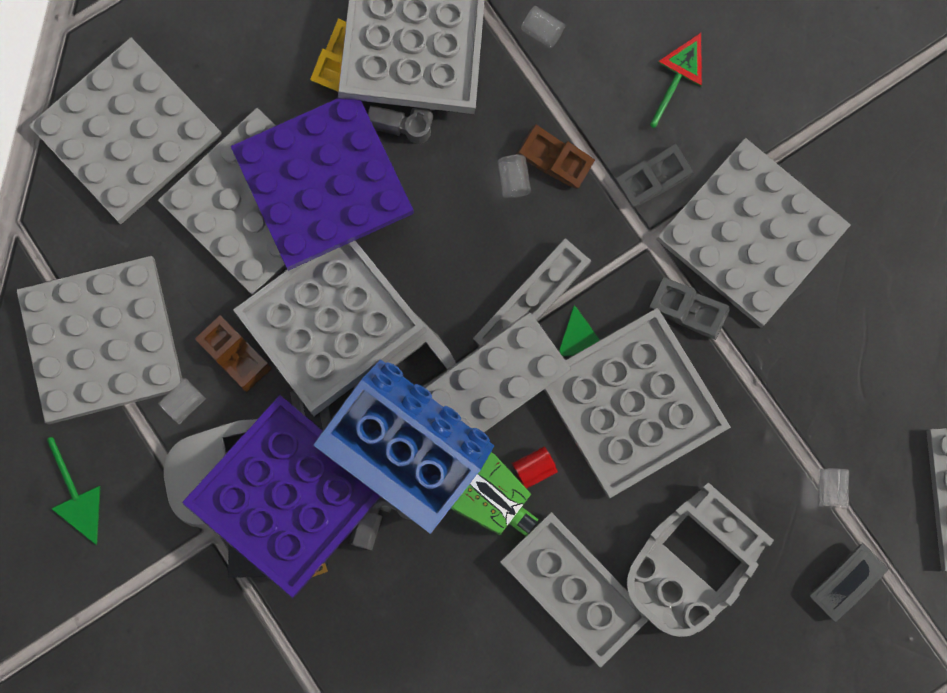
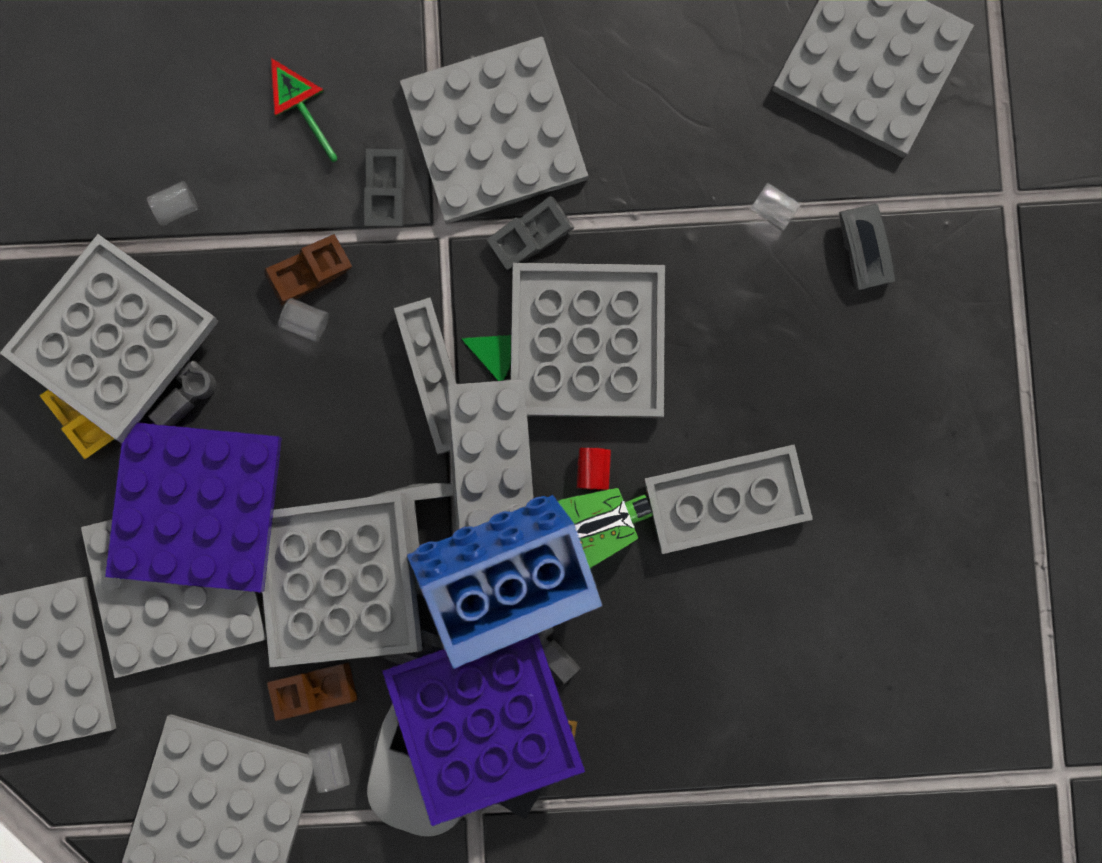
camera: 60 degrees left, 5 degrees up
light grey slope [627,483,774,637] -> none

